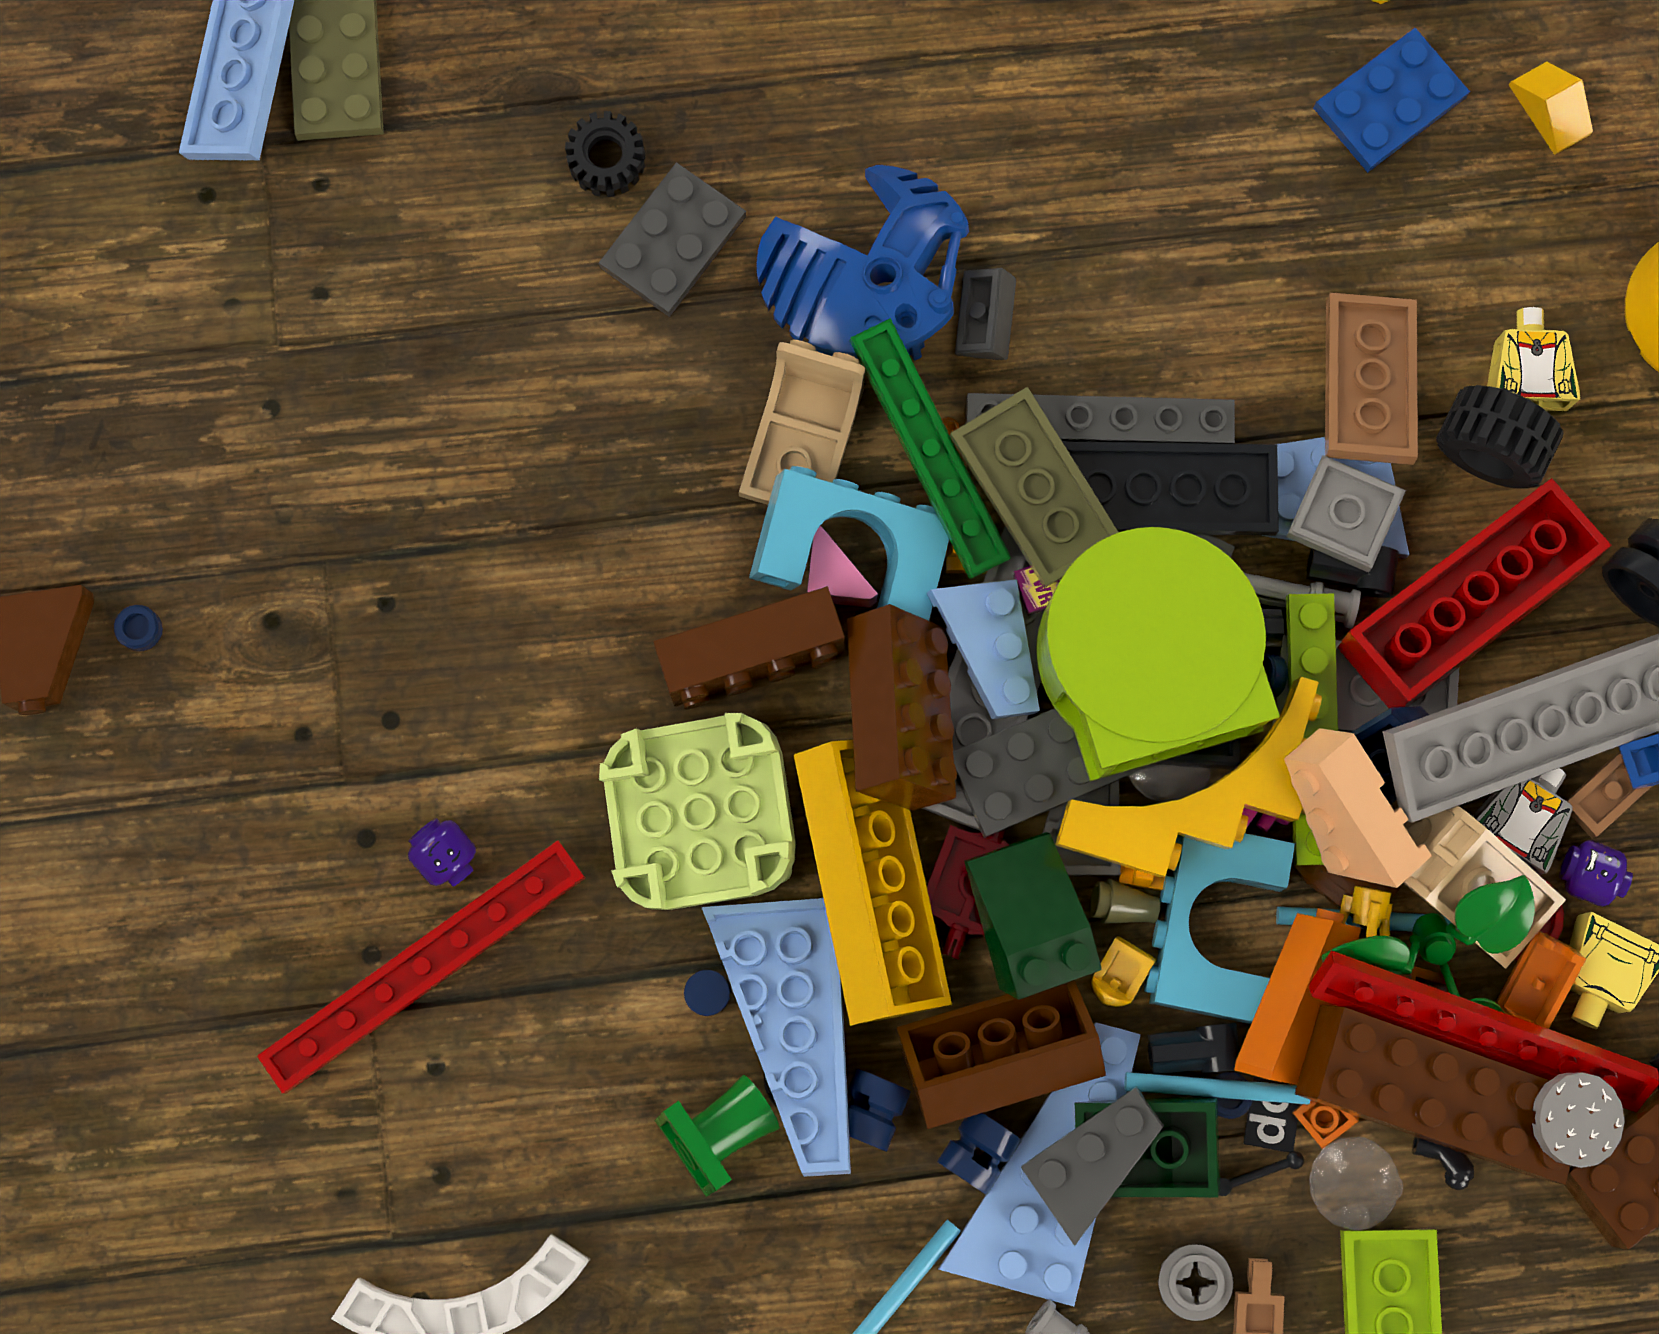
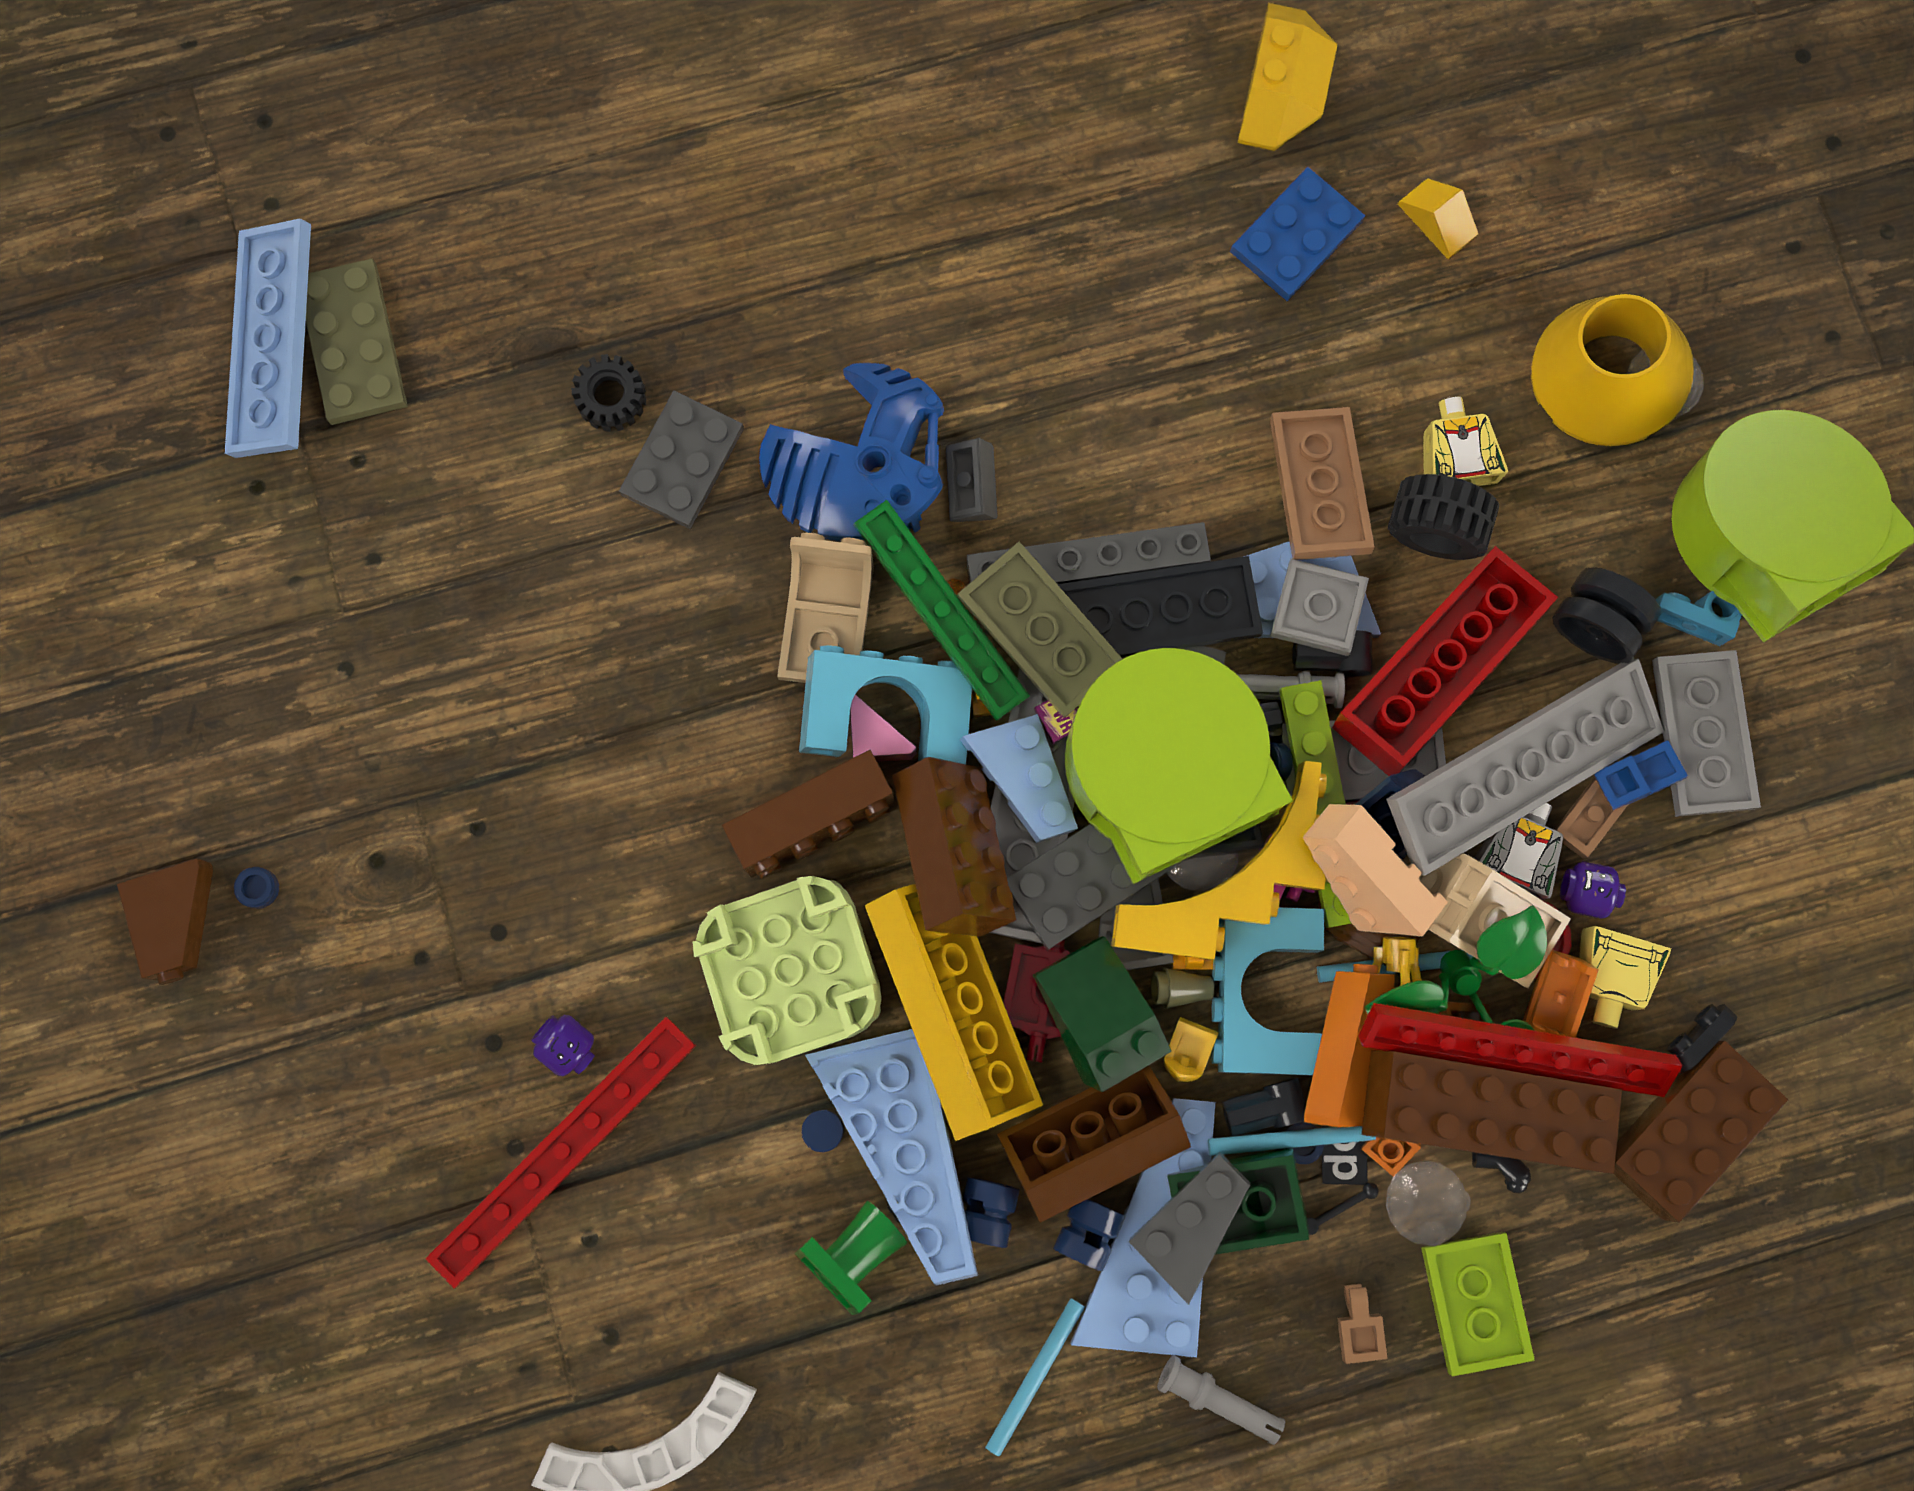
camera: 10 degrees left, 0 degrees up
light grey gear [1158,1244,1233,1321] -> none
light grey tile [1532,1072,1625,1168] -> none

